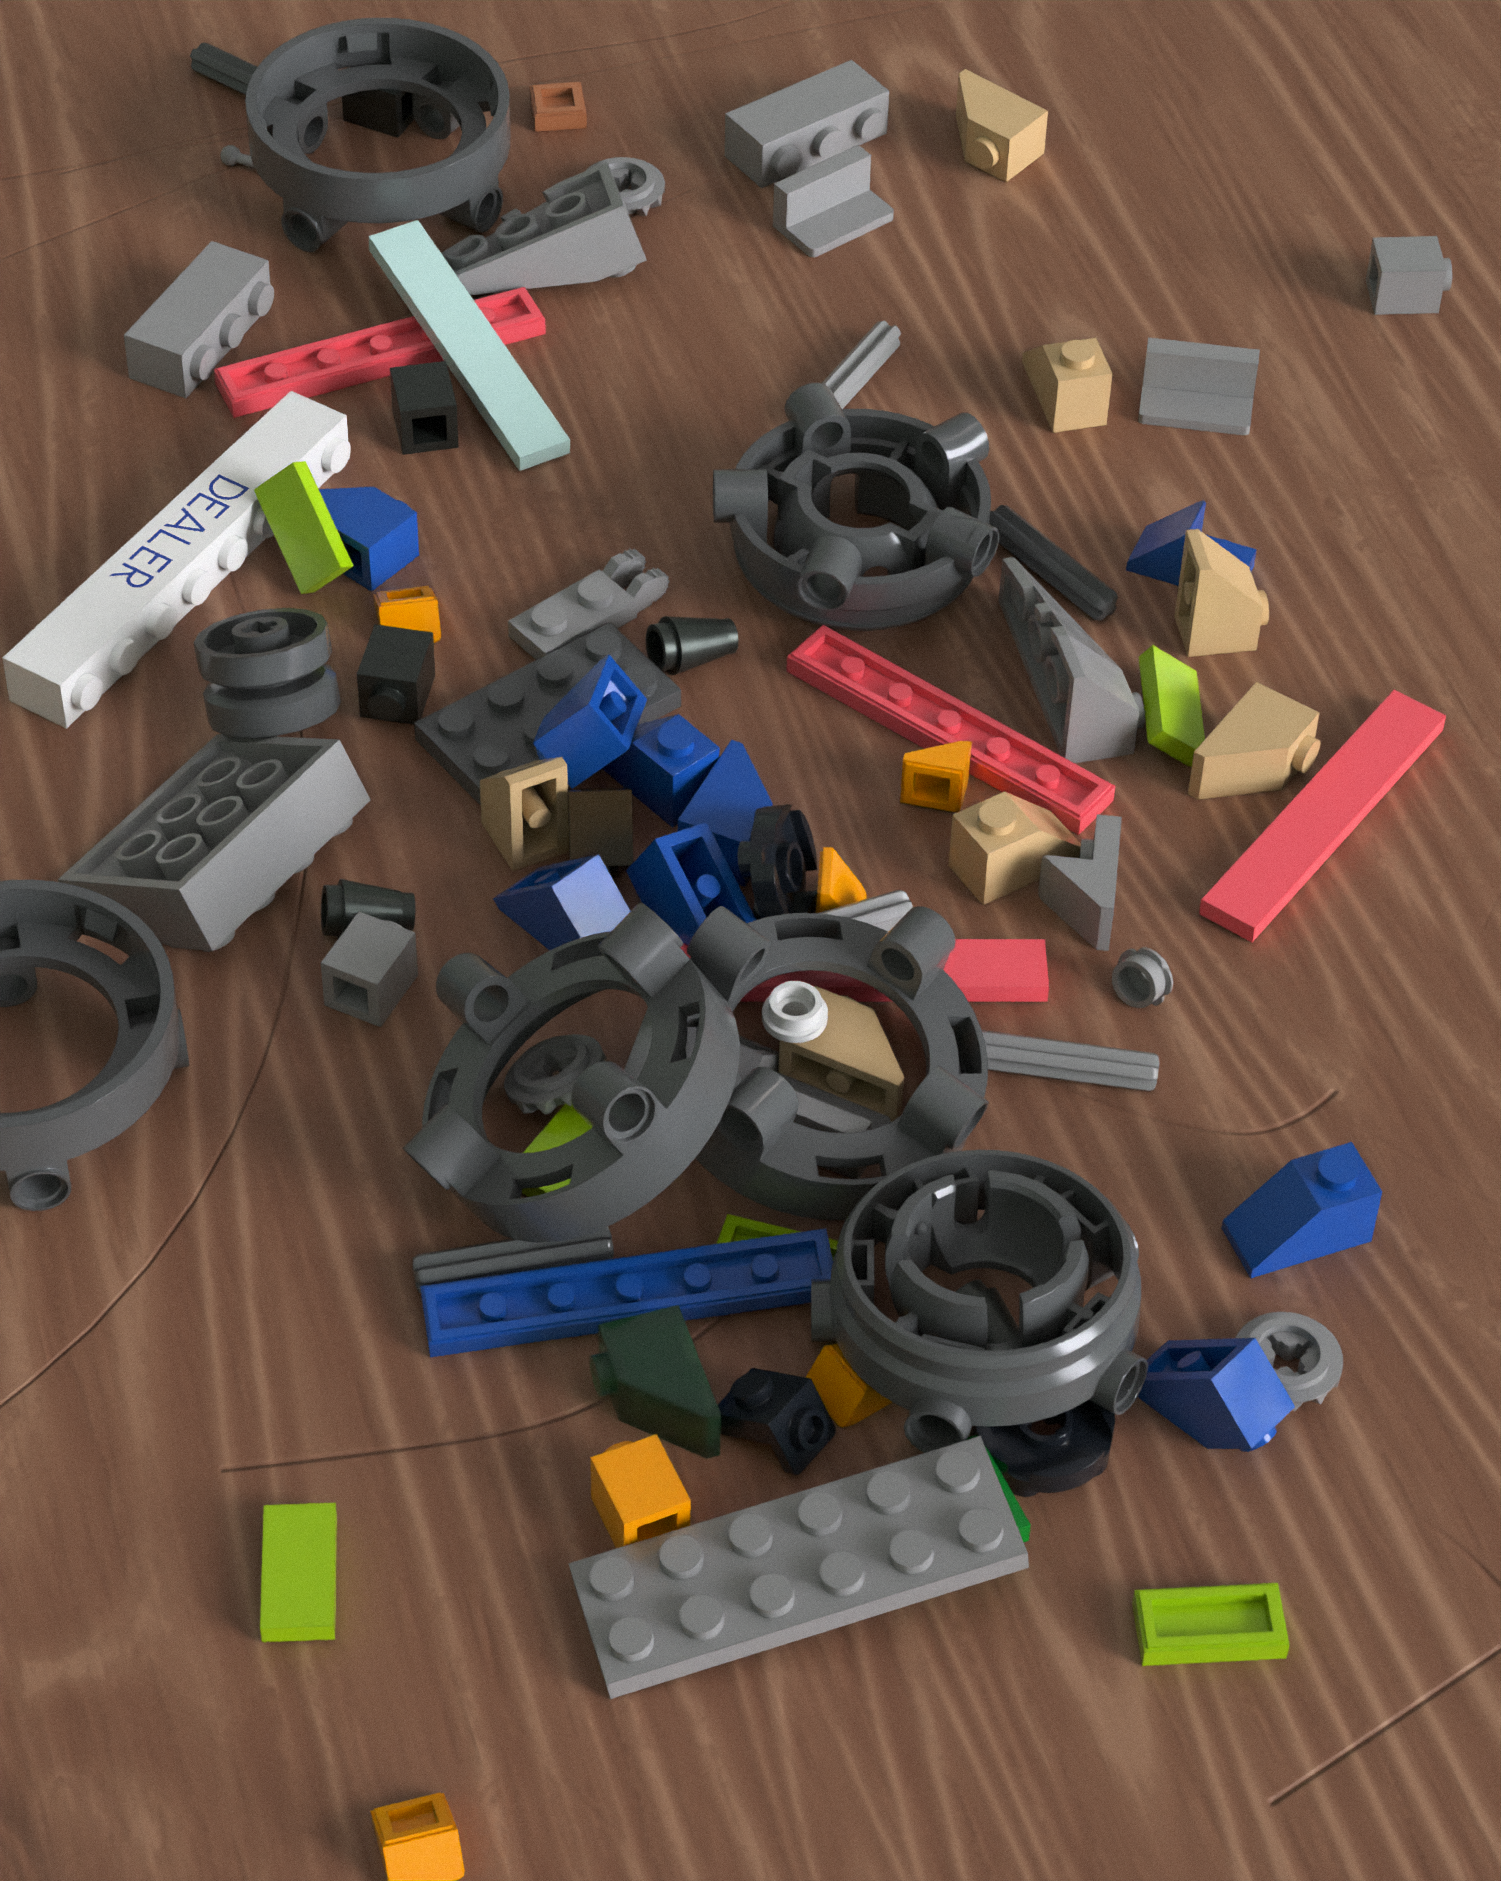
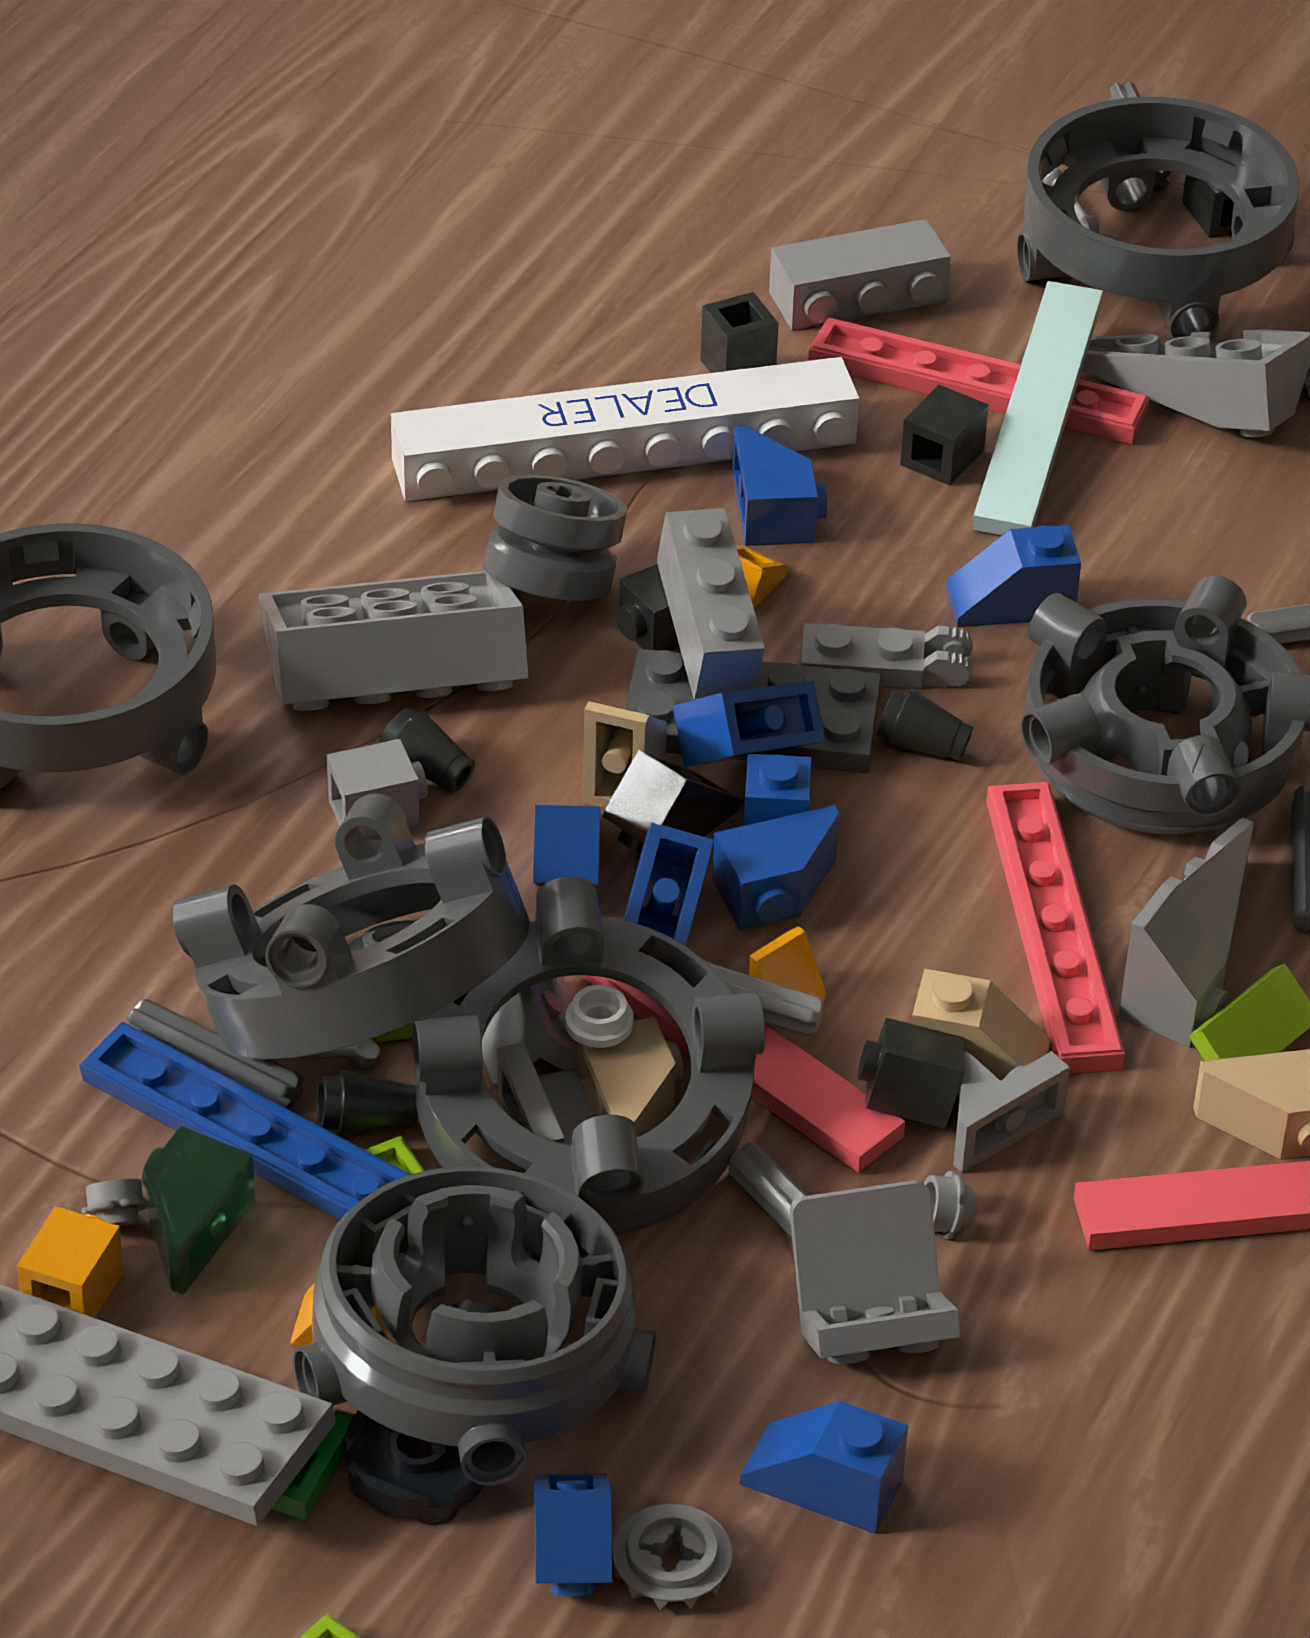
camera: 45 degrees right, 5 degrees down
lime tile [254,461,353,594] -> none
black bracket [710,1368,836,1475] -> none
black plate [737,804,817,920] -> none
light orange slope [900,741,972,813] -> none
none -> light grey plate [81,1179,151,1227]
none -> pearl dark grey cone [316,1069,418,1137]
none -> light grey brick [657,508,765,700]
none -> pearl dark grey brick [700,292,779,373]
none -> light grey bracket [790,1180,960,1364]
none -> pearl dark grey brick [857,1018,965,1128]
none -> blue slope [946,525,1081,627]

